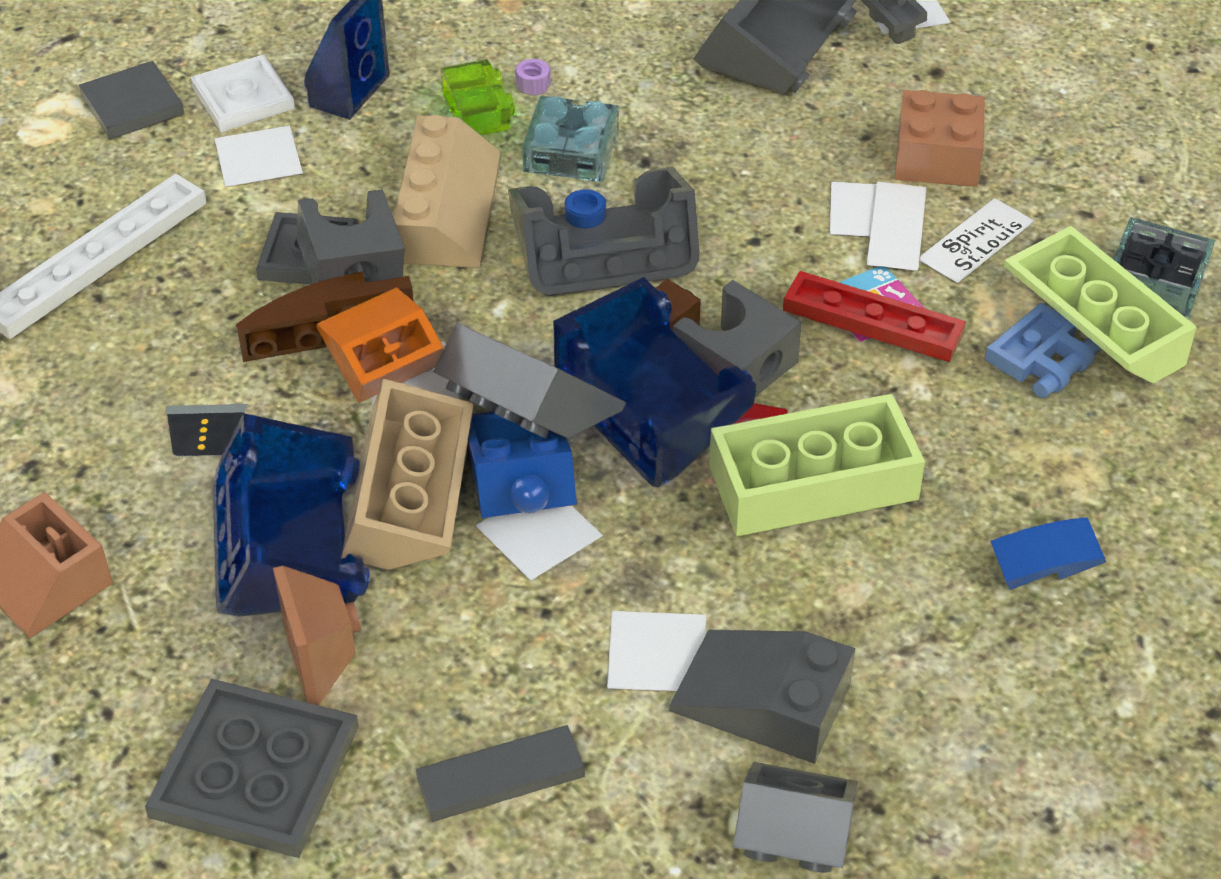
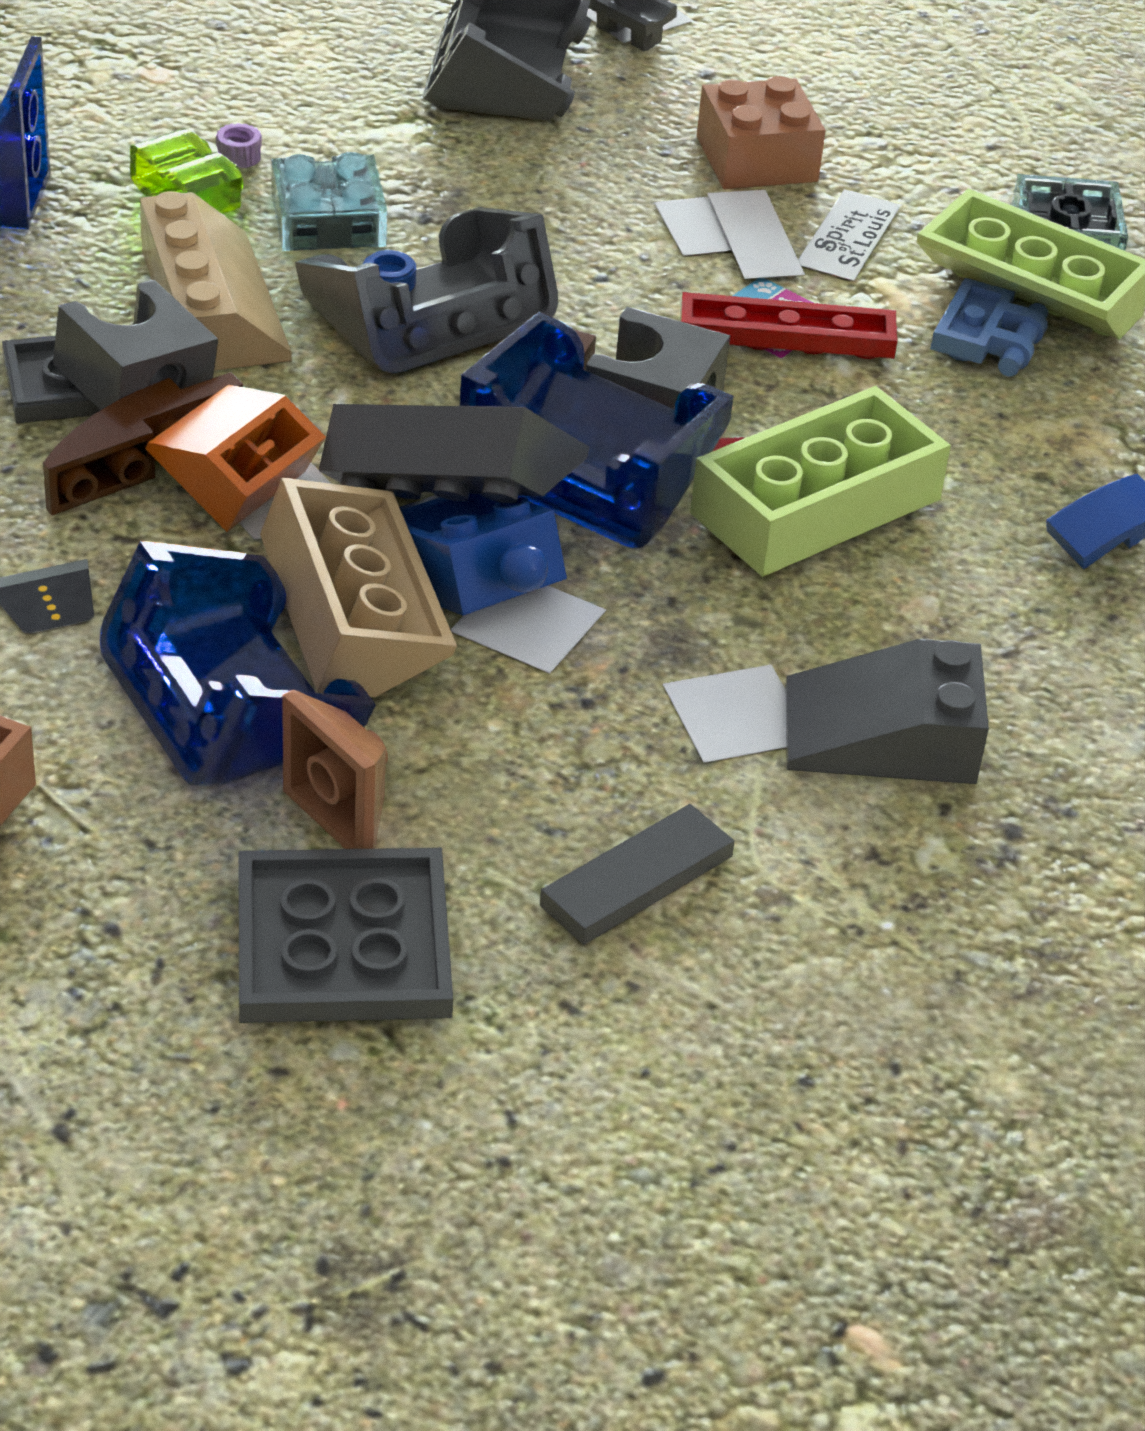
camera: 25 degrees left, 5 degrees down
slope [733,762,858,873] -> none

